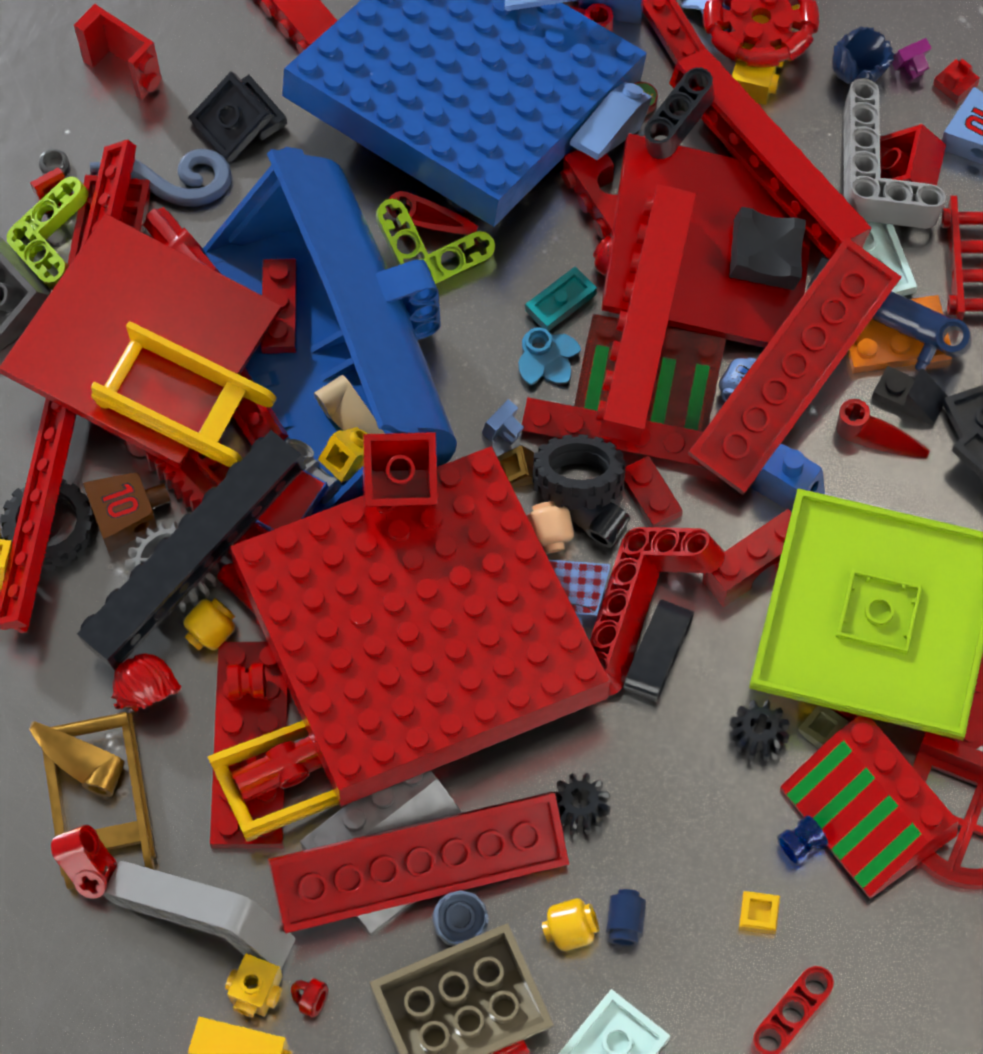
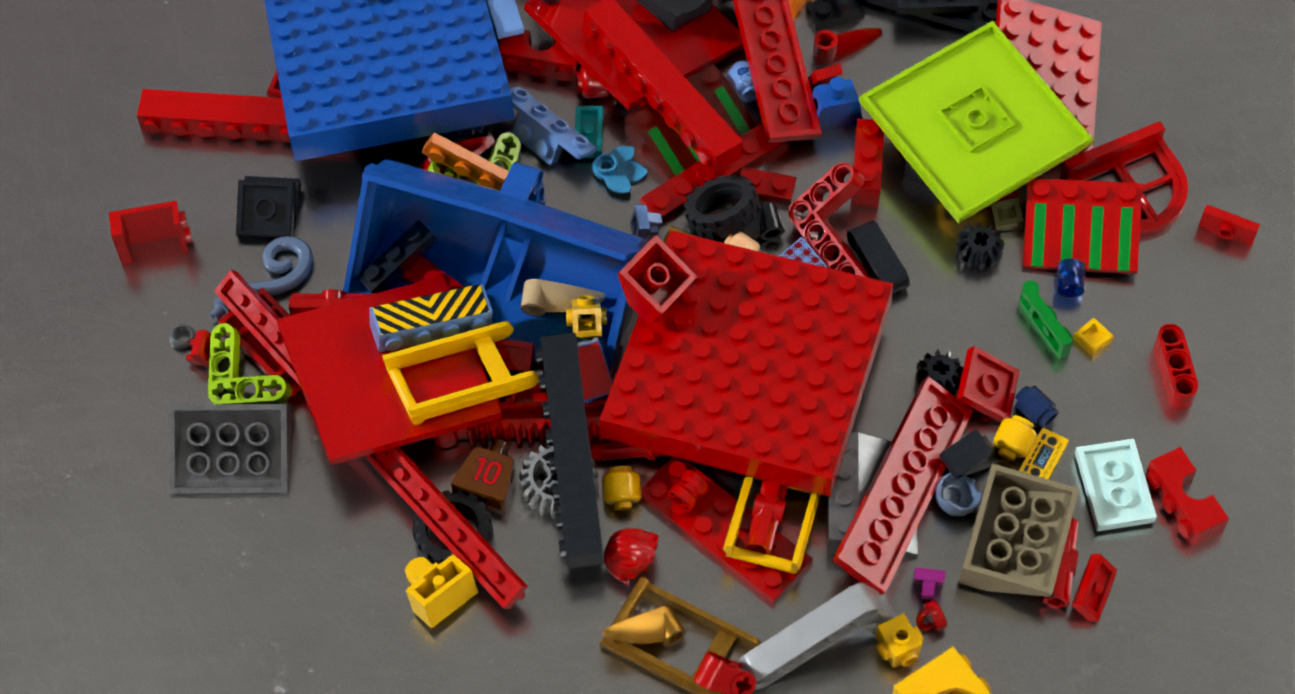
camera: 50 degrees left, 5 degrees down
none -> black plate [357,220,439,294]
none -> brick [369,284,493,352]
none -> orange plate [421,132,509,190]
none -> medium blue bracket [510,87,596,166]
none -> red plate [808,64,843,90]
none -> magenta tile [912,567,946,600]
none -> black slope [939,430,1002,479]
none -> red plate [957,346,1020,423]
none -> green plate [1019,280,1073,360]
none -> yellow tile [1019,427,1069,480]

